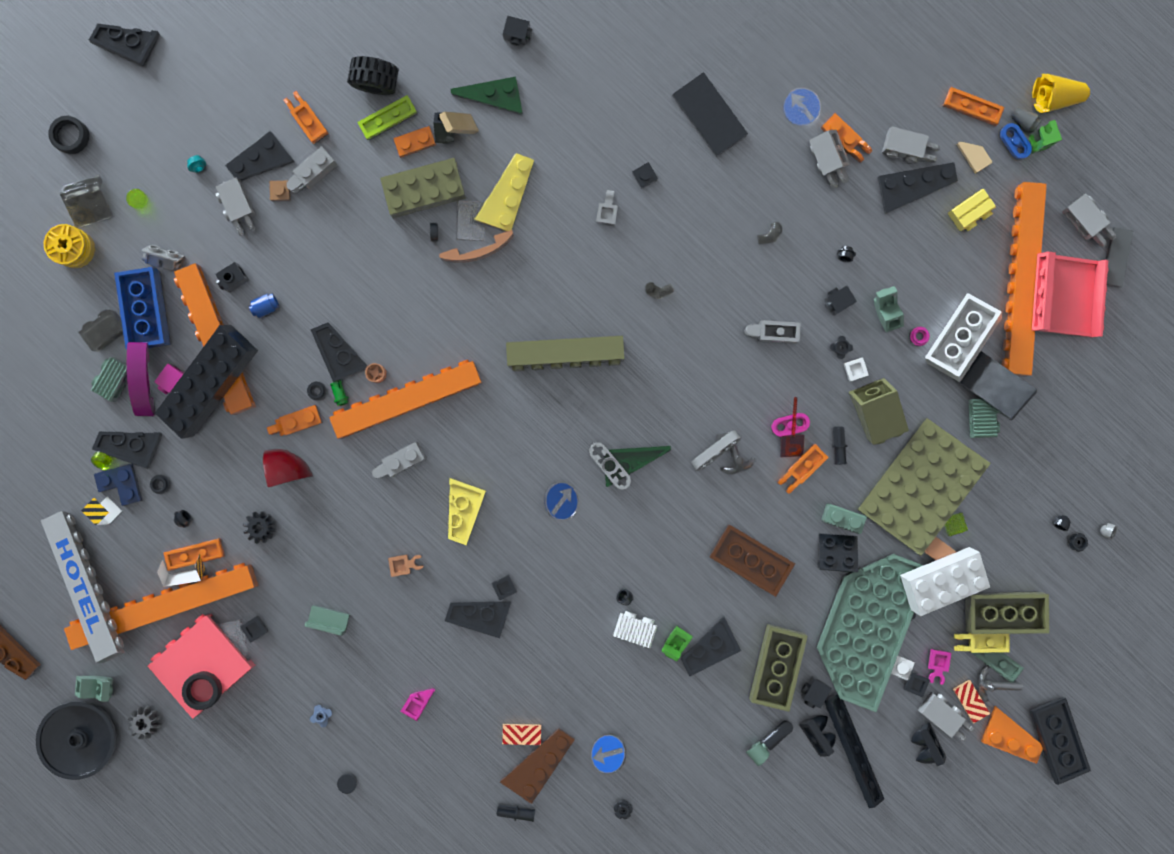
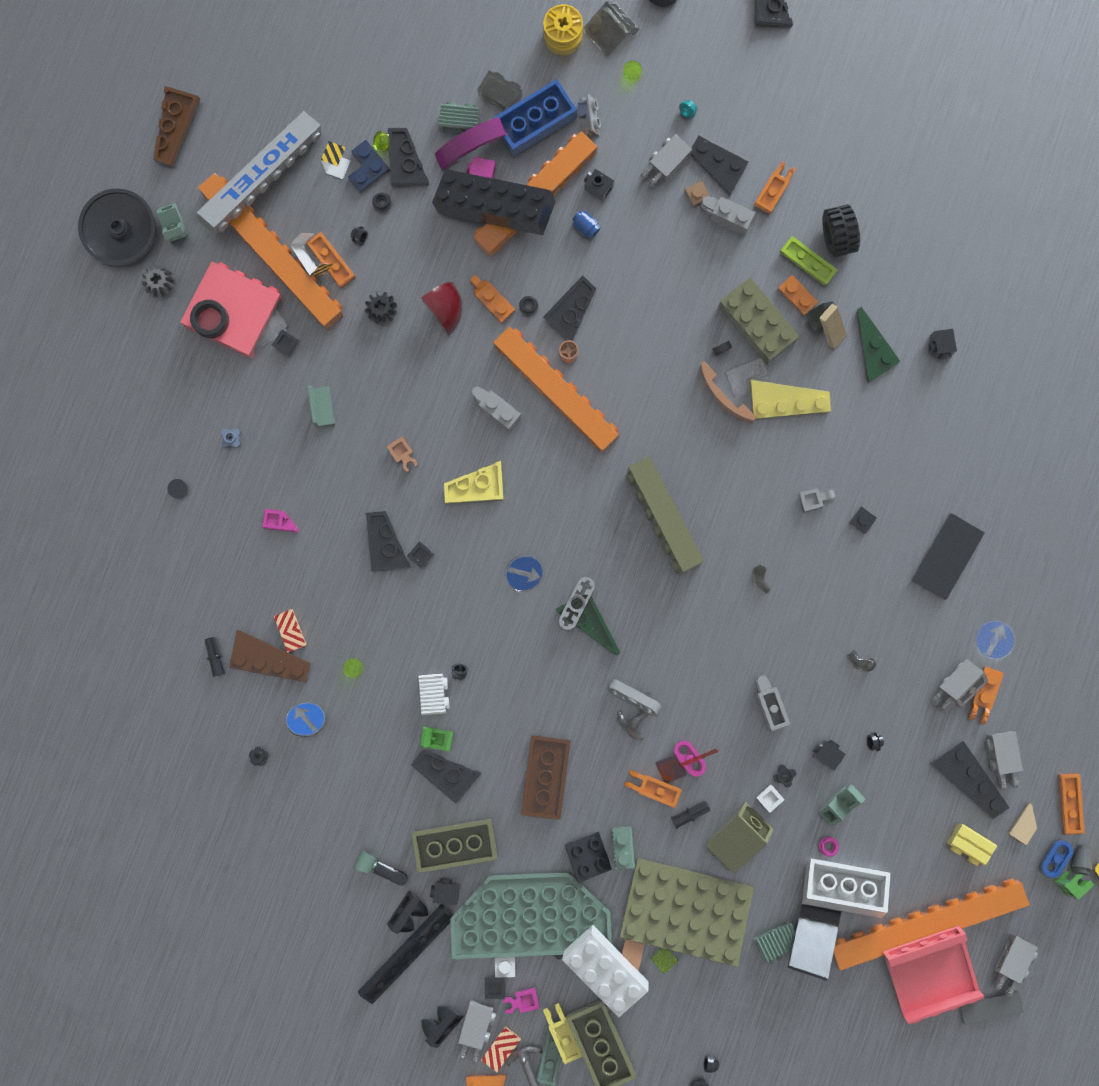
camera: 65 degrees right, 5 degrees down
green pin [330,381,349,406] -> none
none -> clear neon green tile [343,658,363,678]

